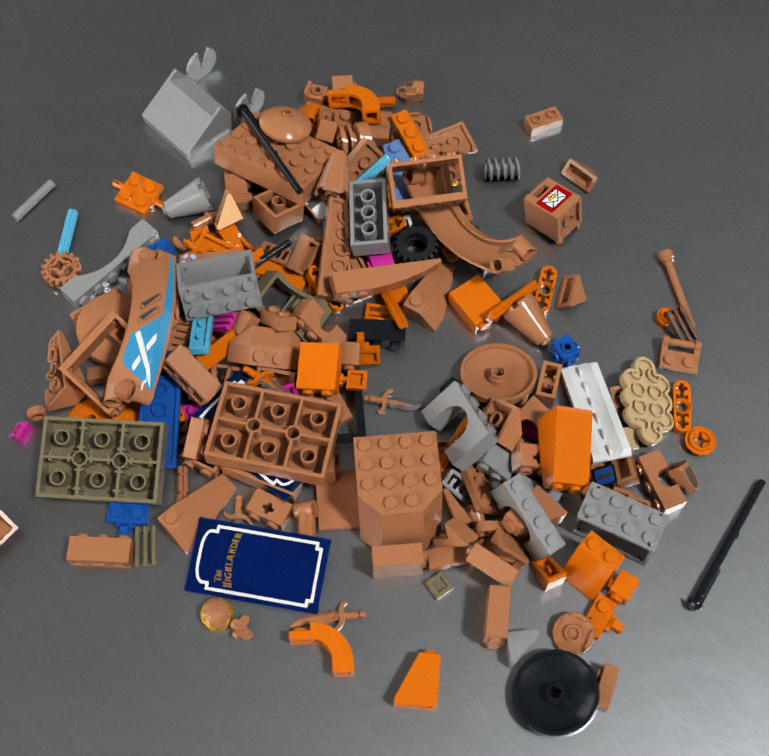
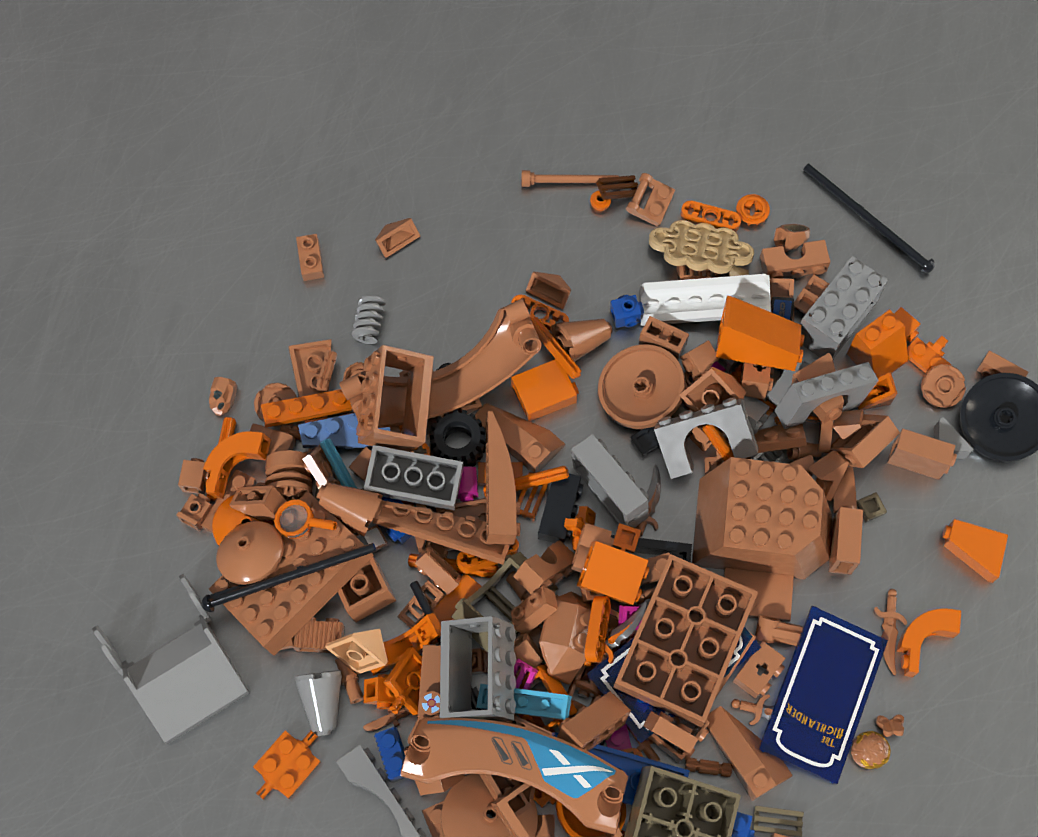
camera: 75 degrees left, 5 degrees up
nougat container [524,177,582,245] -> none
none -> piece [274,499,337,539]
none -> light grey piece [571,434,649,528]
none -> orange beam [584,596,611,663]

